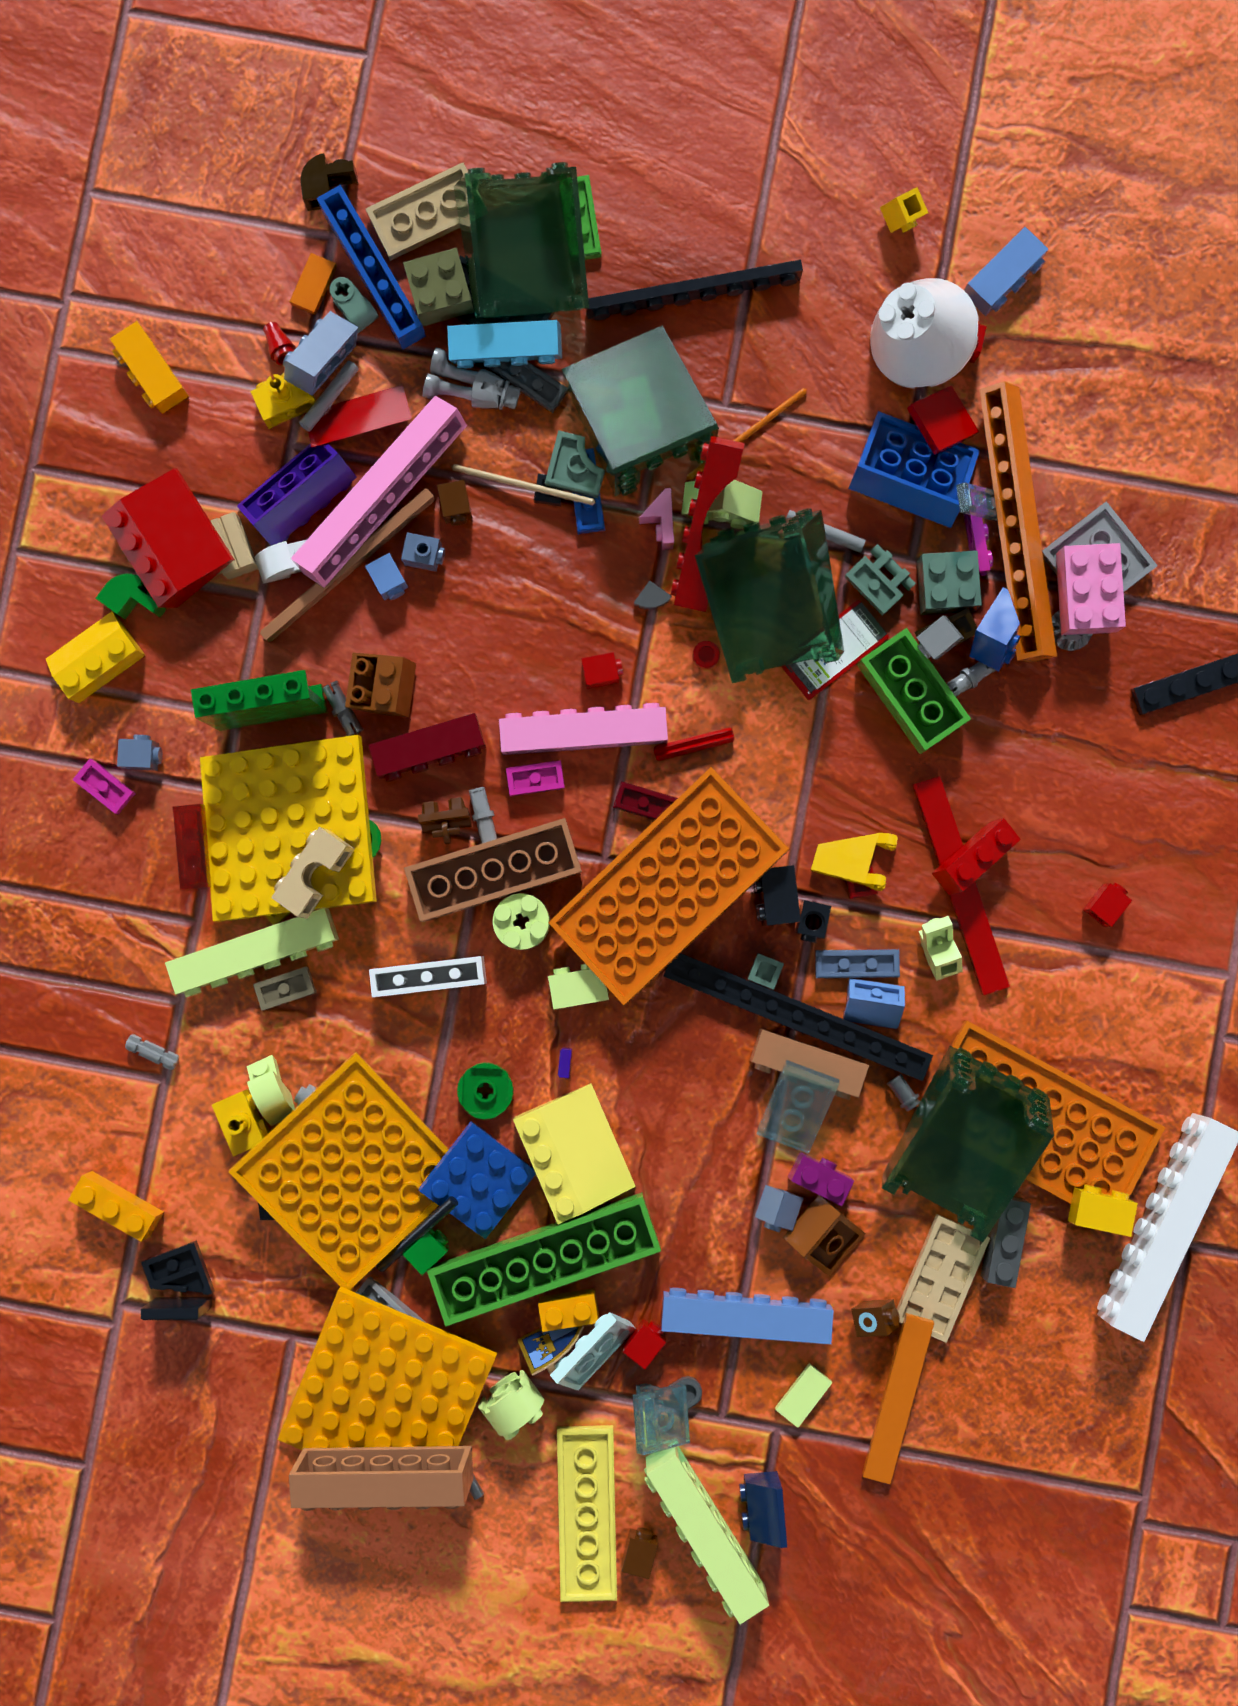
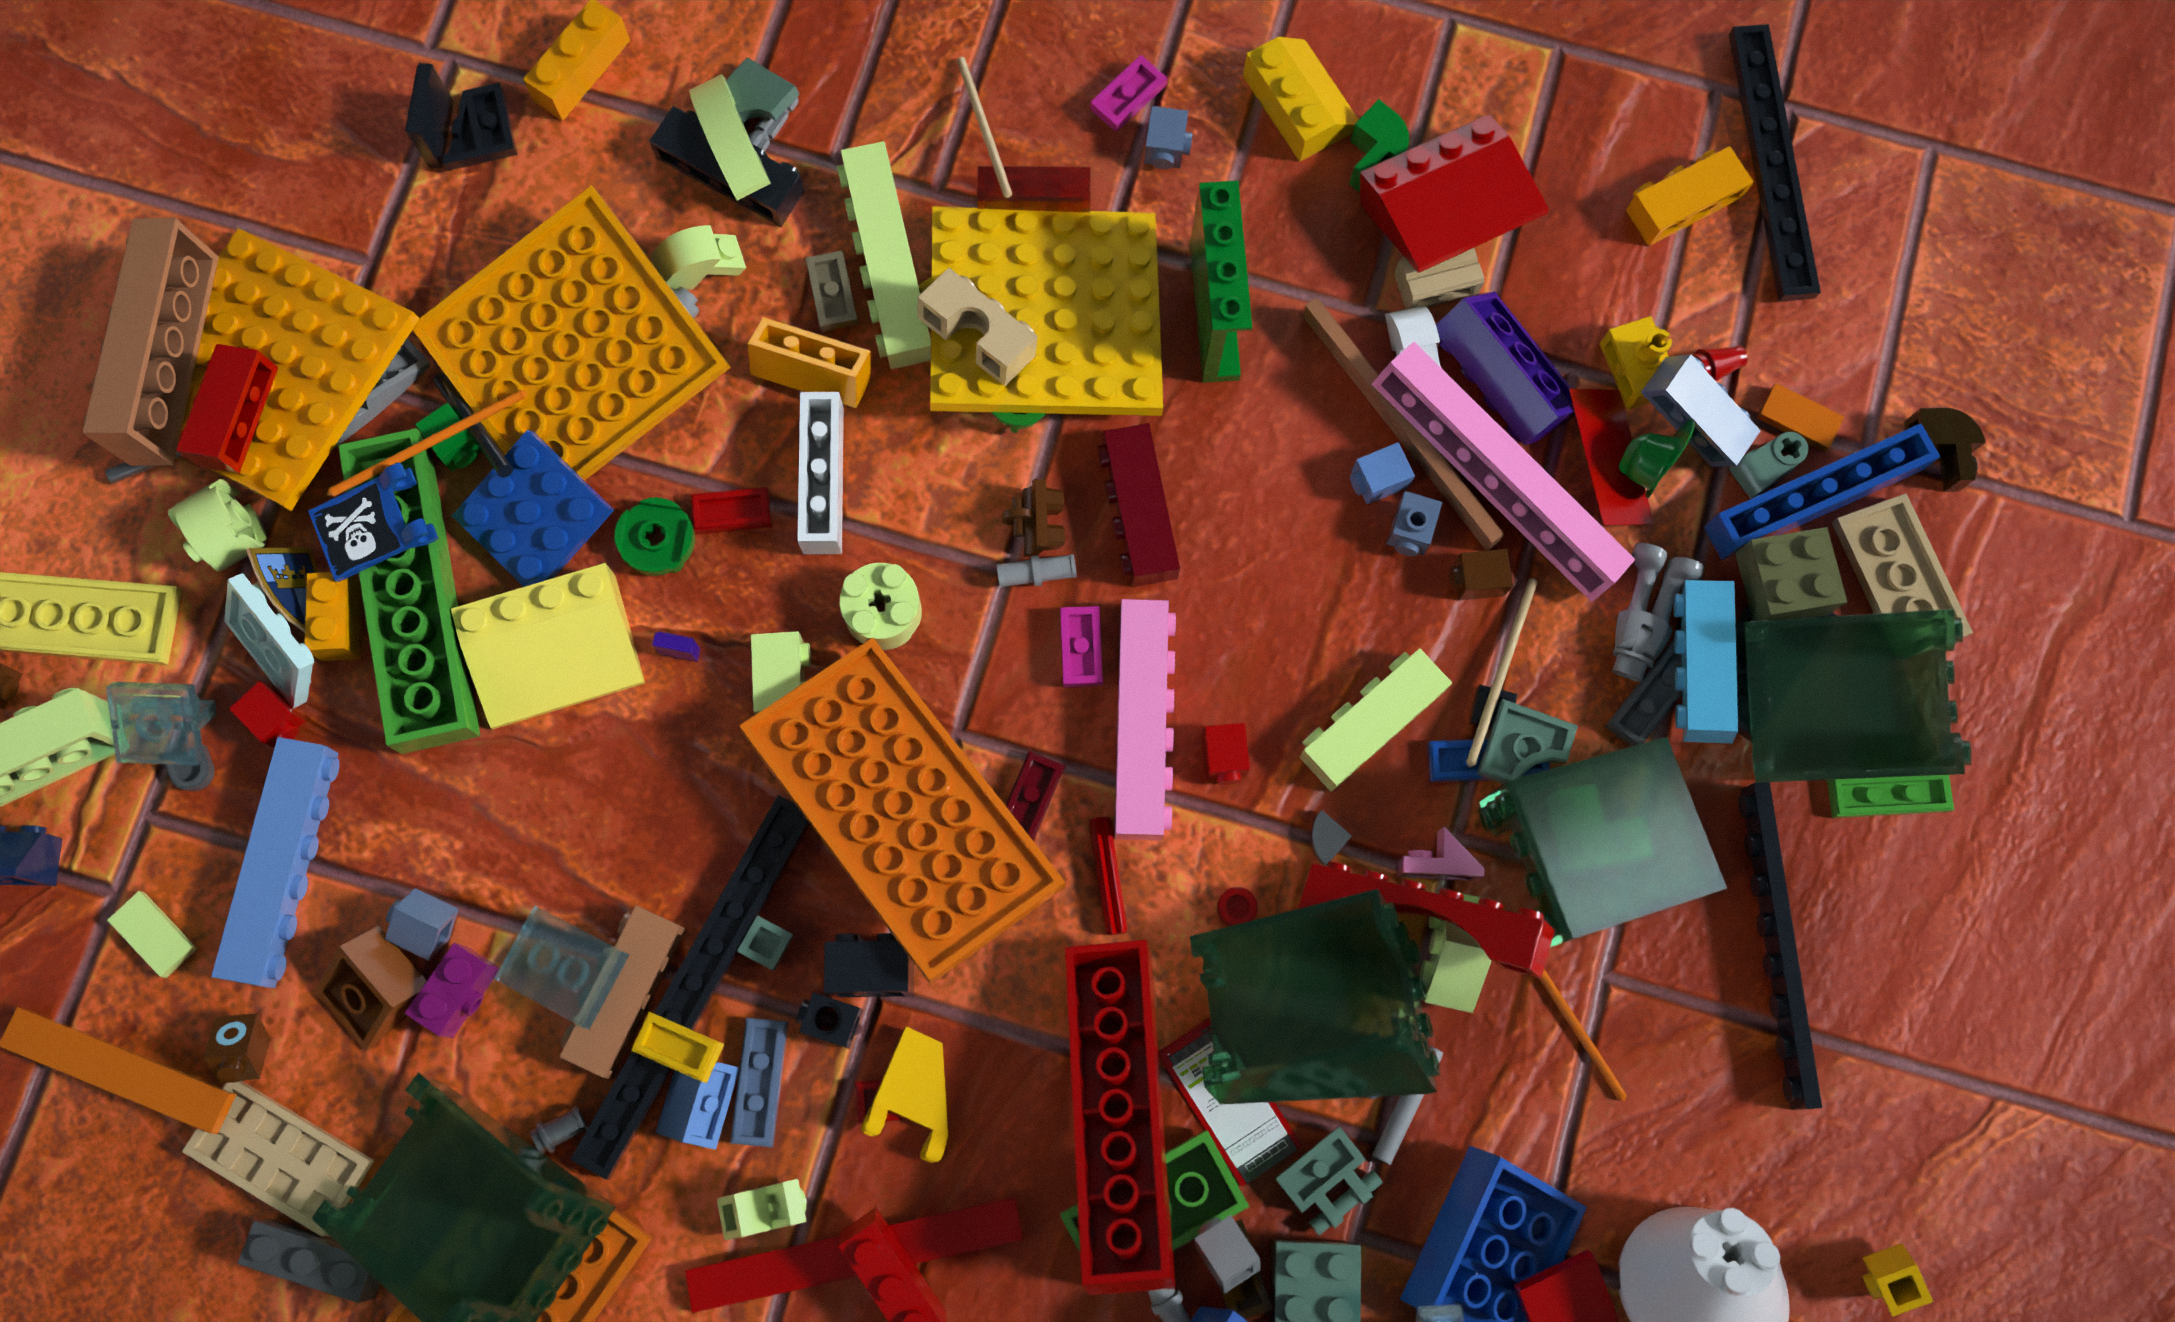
camera: 90 degrees right, 10 degrees down
yellow brick [212,1089,270,1157] -> none
light grey piece [299,361,359,432] -> none
flat silver pin [322,681,364,736] -> none
dark orange slope [345,653,416,718] -> none
nougat brick [404,818,582,922] -> none
none -> red brick [176,344,278,474]
none -> flag [308,462,439,582]
none -> orange axle [327,390,527,497]
none -> yellow tile [631,1012,724,1083]
none -> black brick [649,106,805,227]
none -> yellowish green slope [689,74,771,200]
none -> red tile [691,487,772,535]
none -> sand green tile [726,57,800,122]
none -> light orange brick [748,317,870,408]
none -> tan axle [957,57,1012,198]
none -> red brick [1065,939,1175,1295]
none -> yellowish green brick [1299,648,1452,792]
none -> green piece [1619,420,1695,499]
none -> black plate [1728,24,1821,302]

